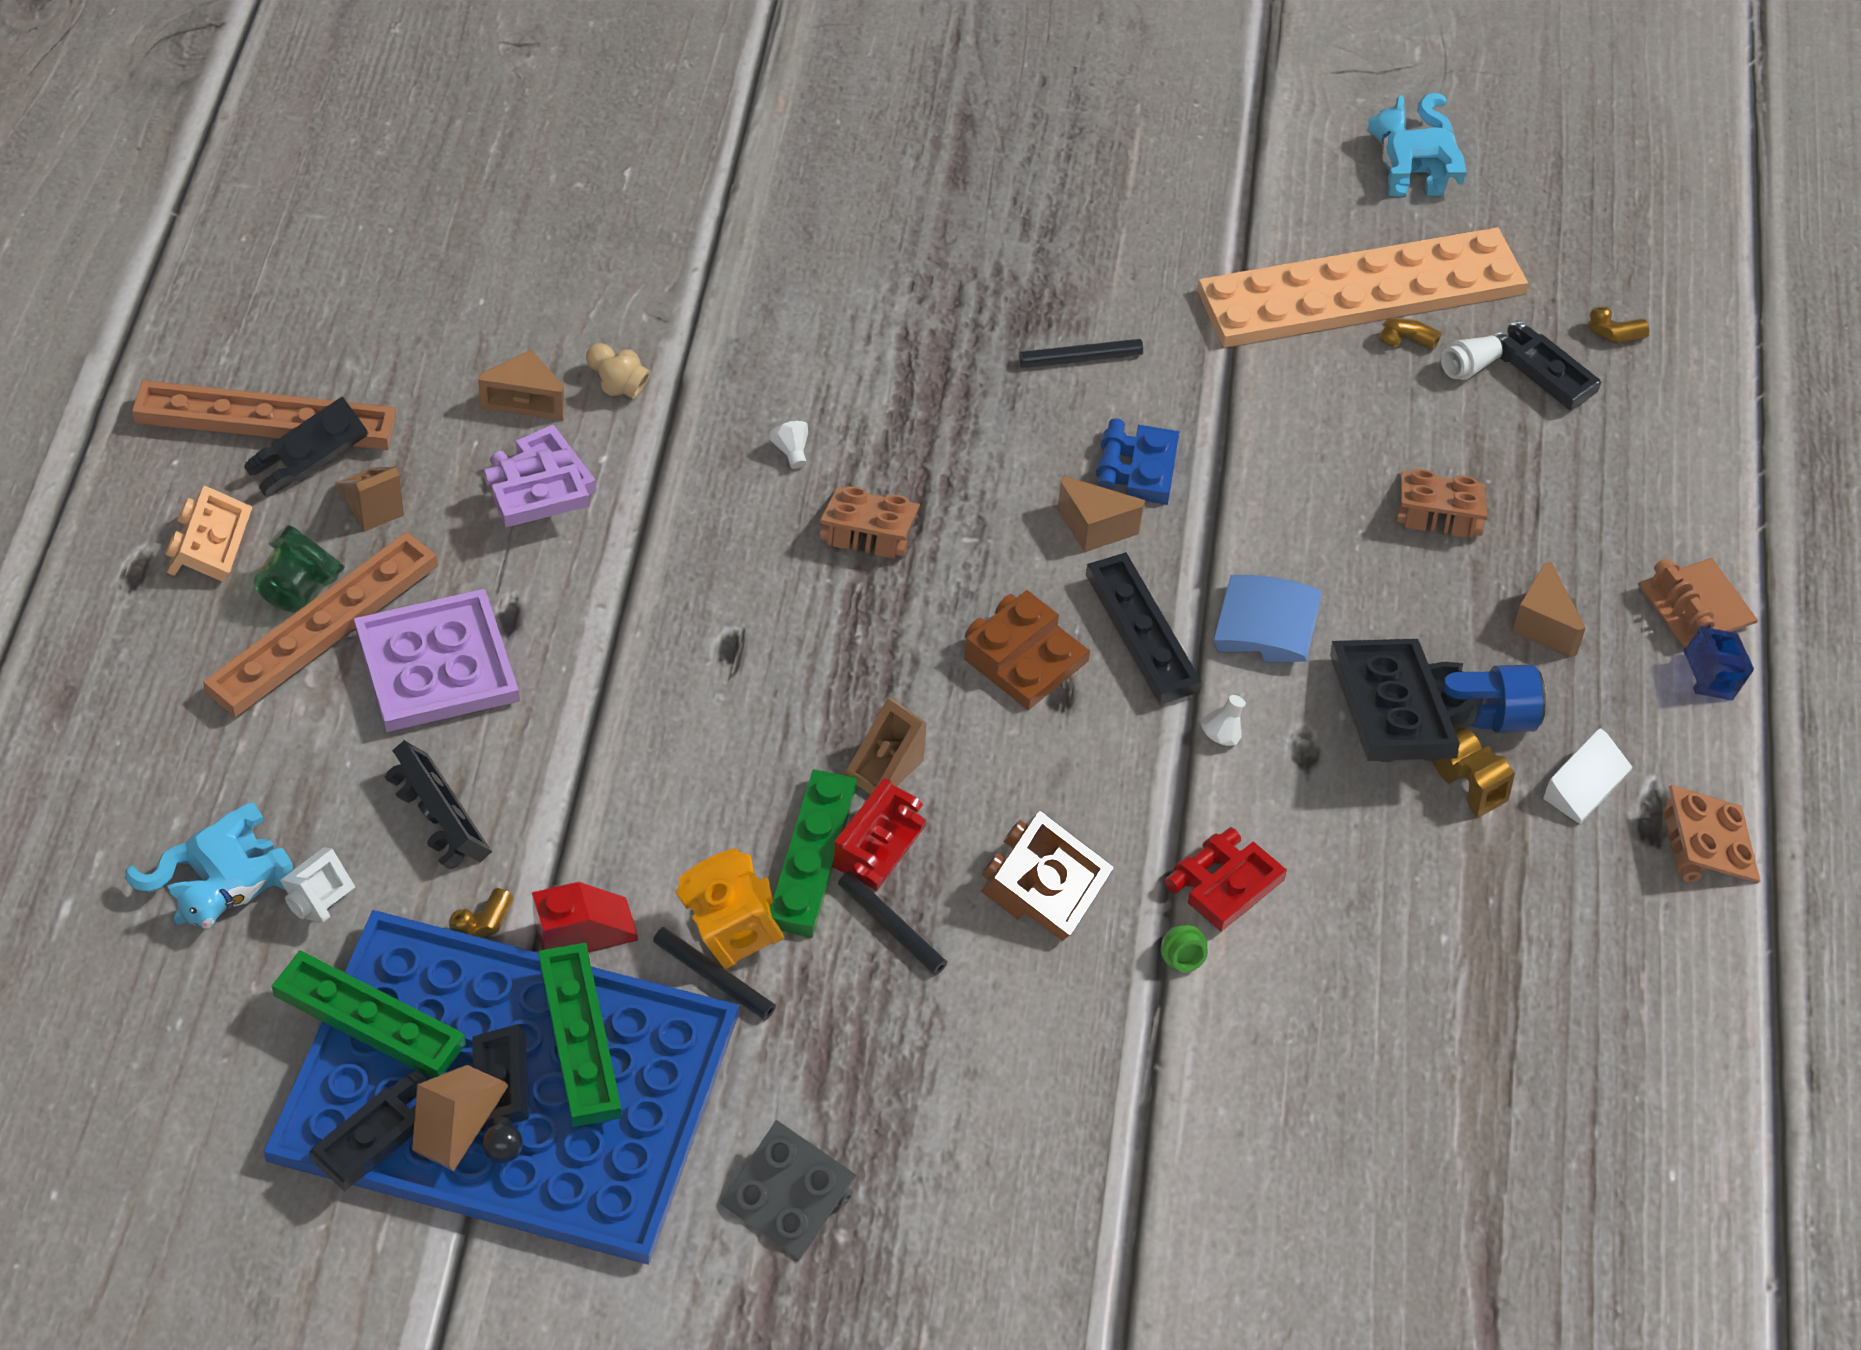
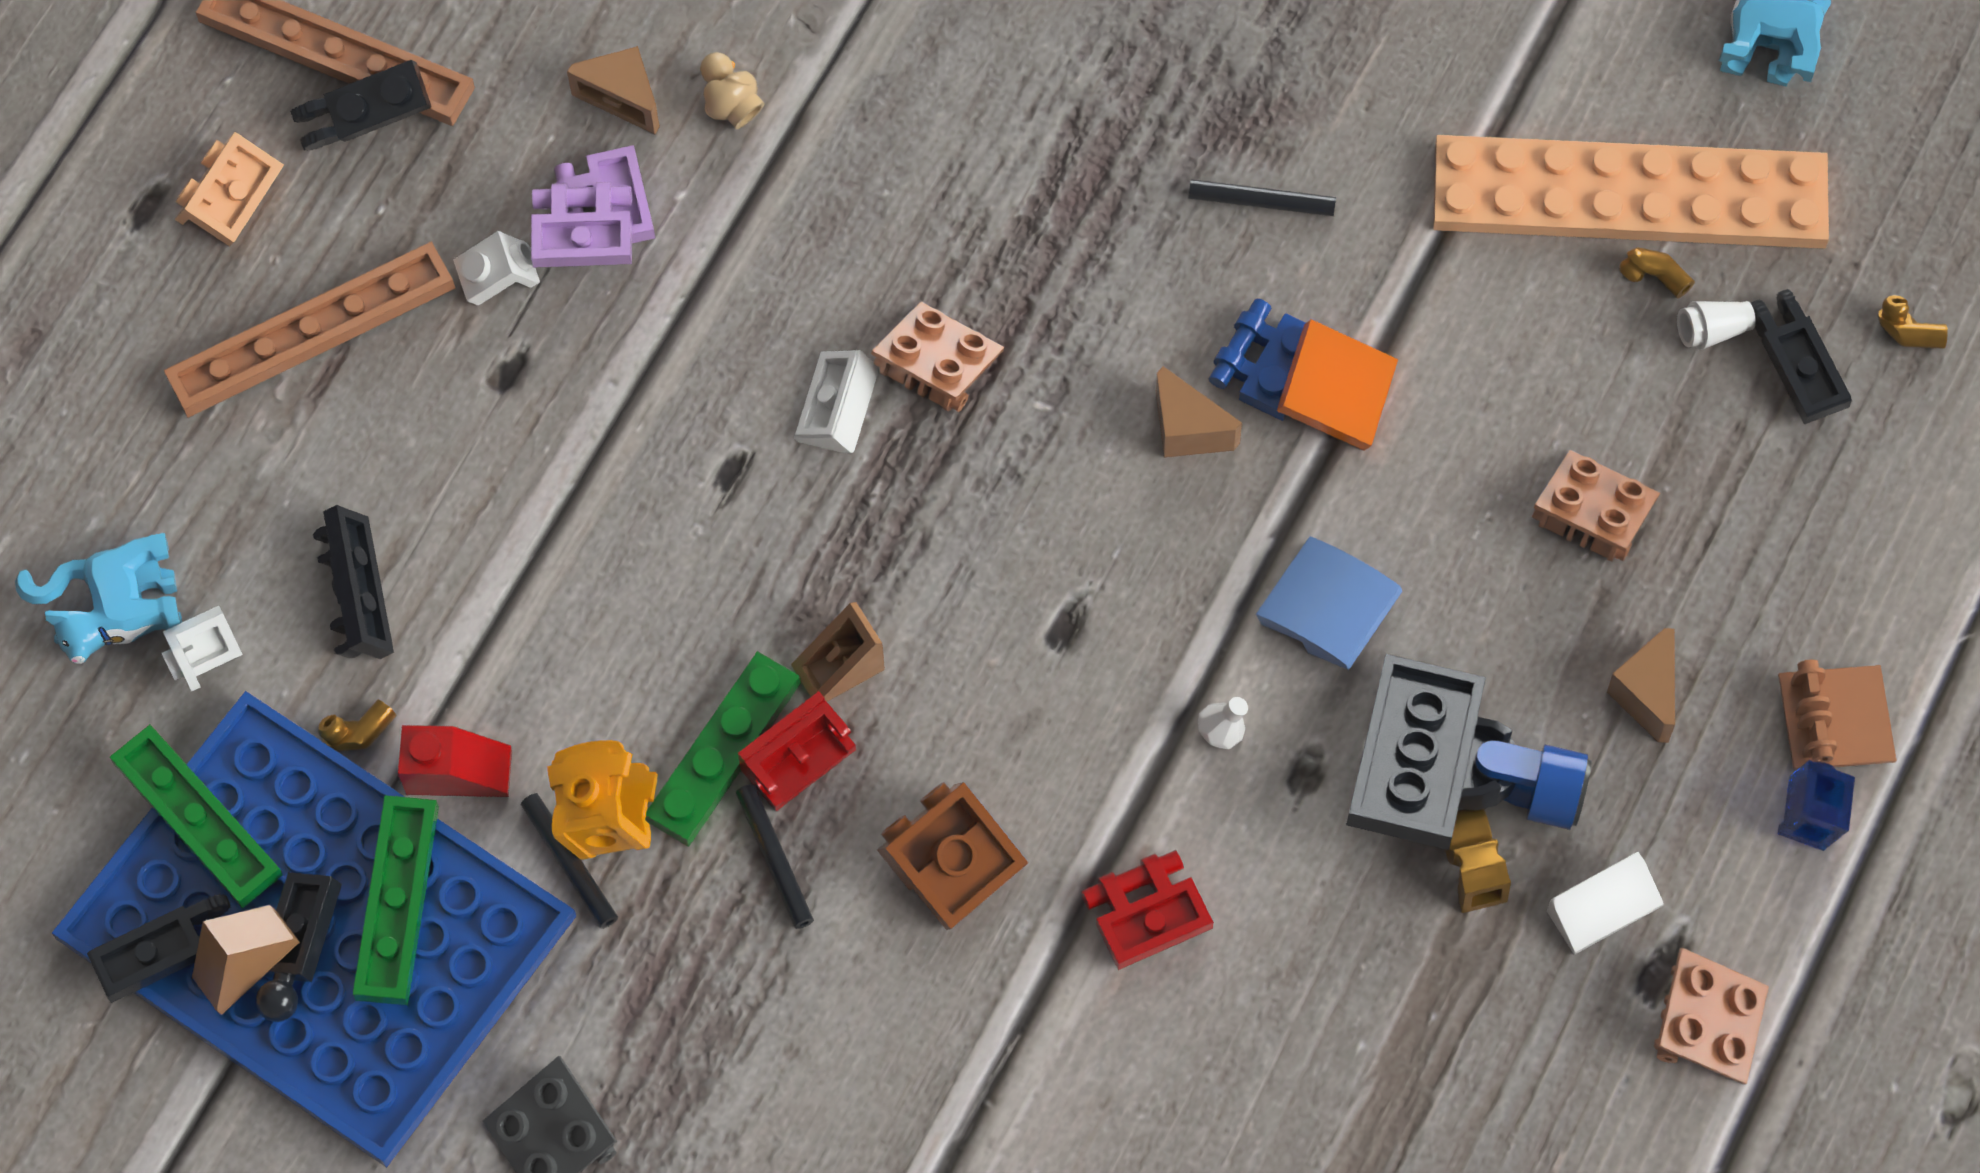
camera: 25 degrees right, 15 degrees up
clear green piece [254,525,345,612] -> none
medium nougat slope [335,467,404,532] -> none
lavender plate [354,589,520,733] -> none
white rock [768,421,808,469] -> none
dark orange plate [964,590,1090,710] -> none
black plate [1086,552,1202,705] -> none
bright green plate [1161,925,1208,972] -> none
none -> white bracket [453,231,540,306]
none -> white slope [794,350,879,453]
none -> orange tile [1277,319,1398,451]

